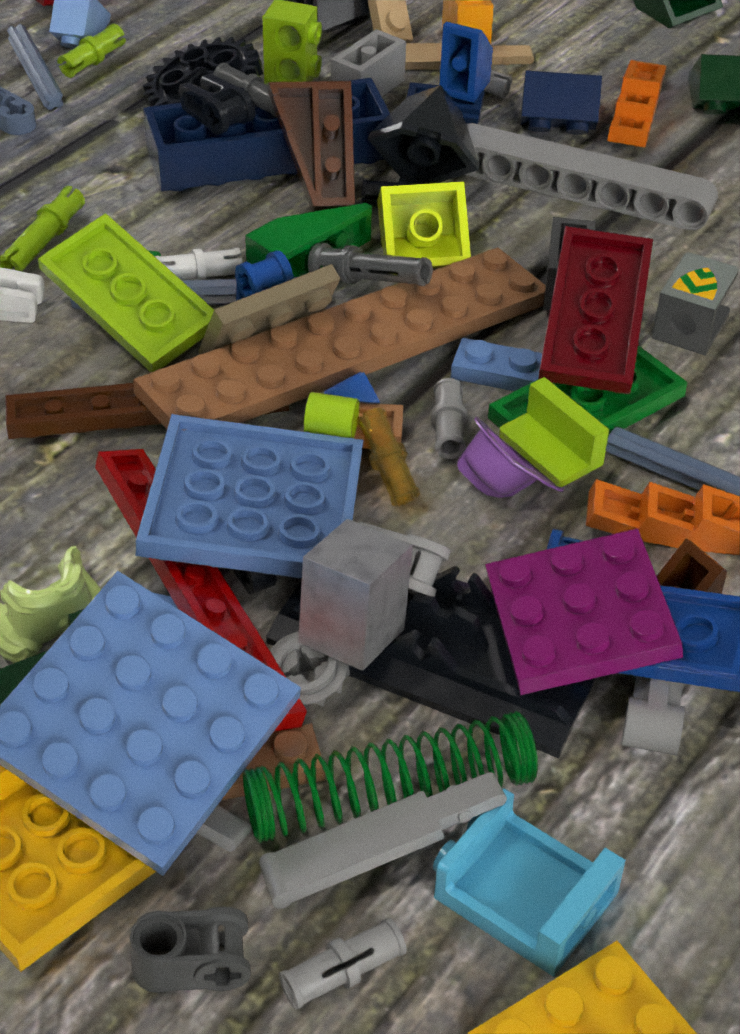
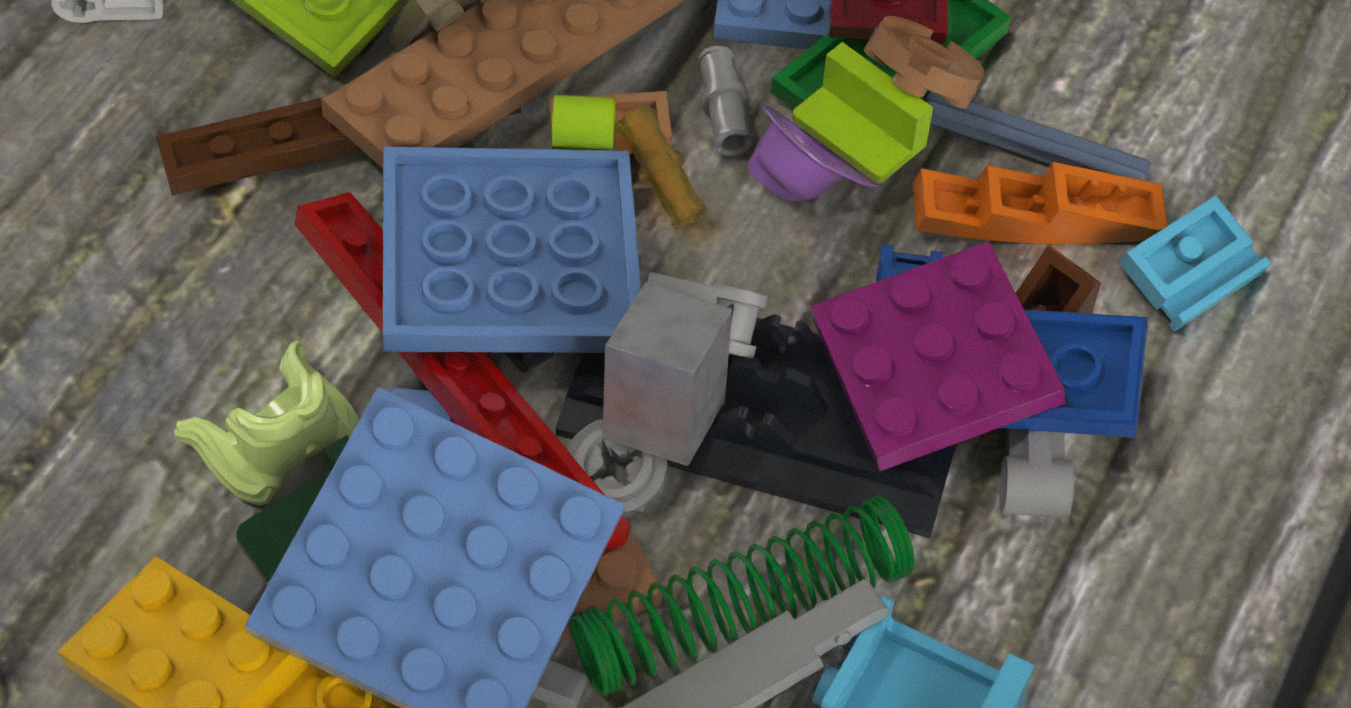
camera: 10 degrees left, 10 degrees up
blue slope [324,372,380,404] -> none
none -> medium nougat plate [864,16,985,109]

